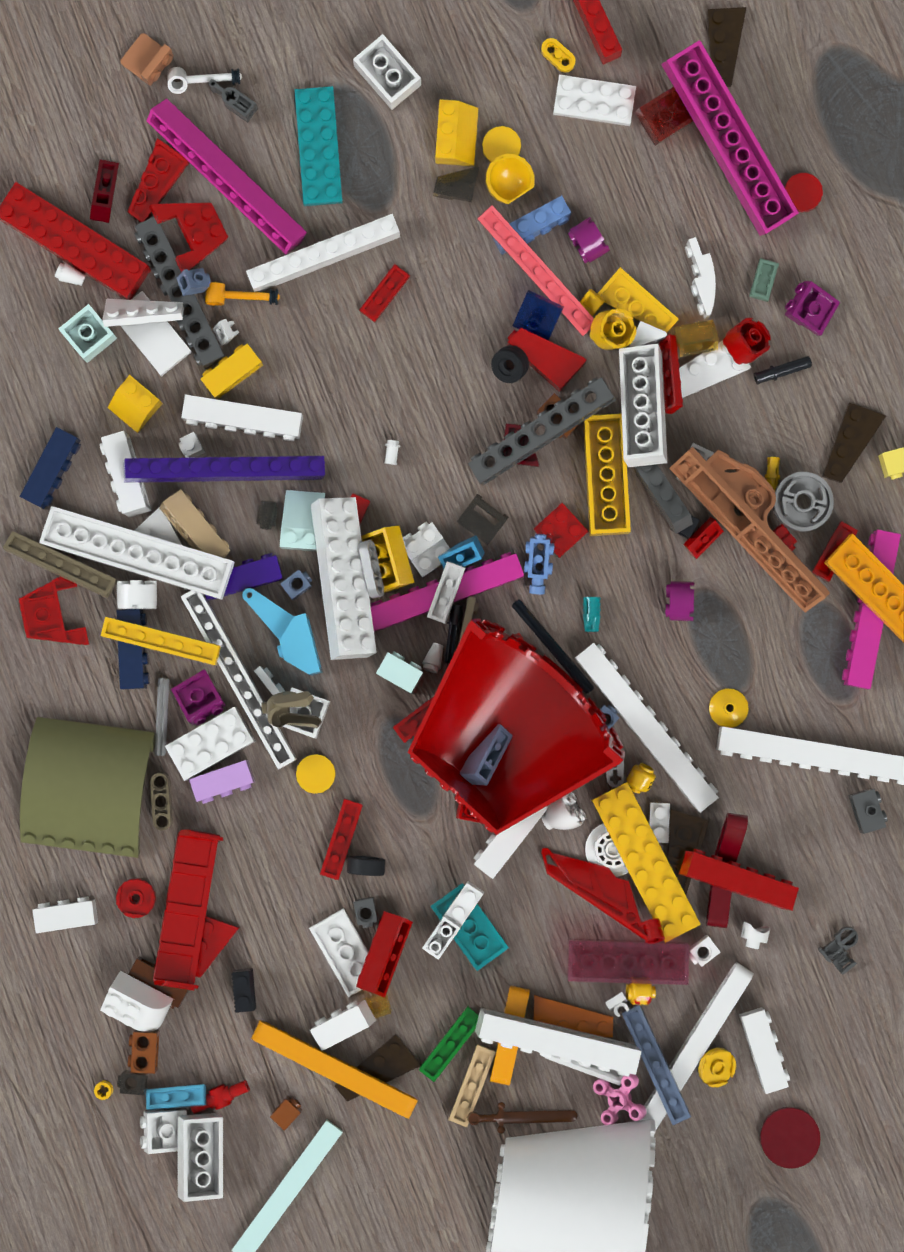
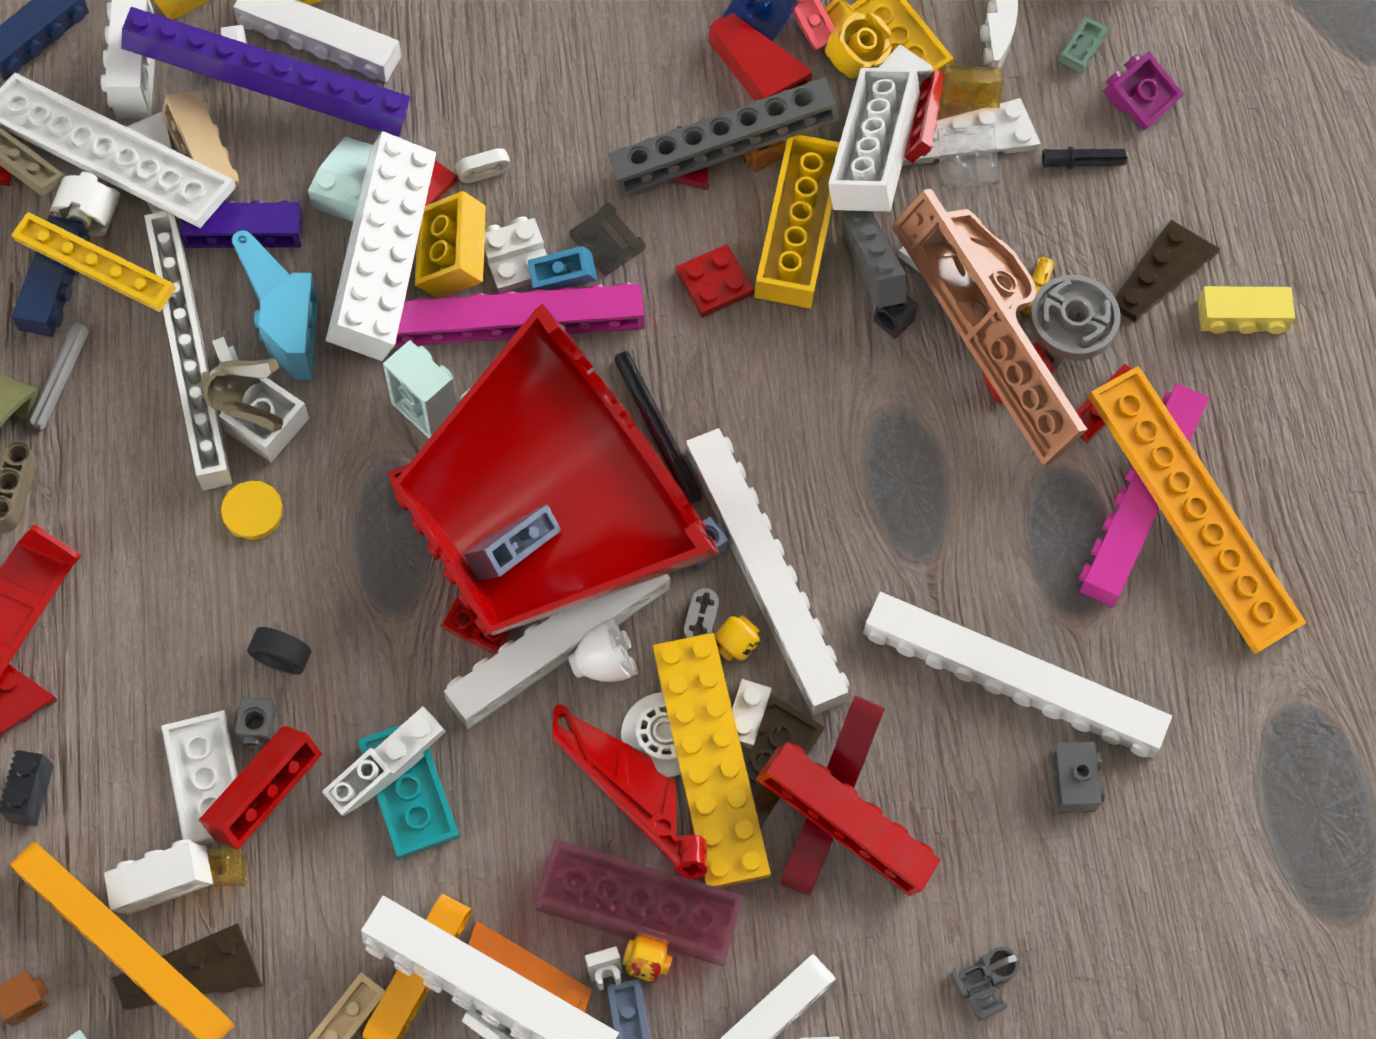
camera: 10 degrees right, 20 degrees down
white brick [165,707,256,781] -> none
magenta plate [171,669,226,726] -> none
lavender brick [189,760,255,804] -> none
clear smoke brick [256,500,278,530] -> none
sand blue brick [280,570,312,601] -> none
red plate [320,798,363,881] -> none
light grey beam [359,540,384,598] -> none
white pin [384,440,401,465] -> none
green plate [418,1006,479,1082] -> none
white tile [427,561,465,624] -> none
black tyre [491,345,529,383] -> none
medium blue brick [524,534,554,594] -> none
teal hinge [583,597,601,632] -> none
magenta brick [665,581,694,621] -> none
red plate [683,517,724,559] -> none
white brick [688,935,721,967] -> none
yellow dish [709,689,749,728] -> none
red brick [723,318,771,365] -> none
white piece [741,922,770,949] -> none
none -> white beam [455,149,511,183]
none -> clear plate [937,125,1000,187]

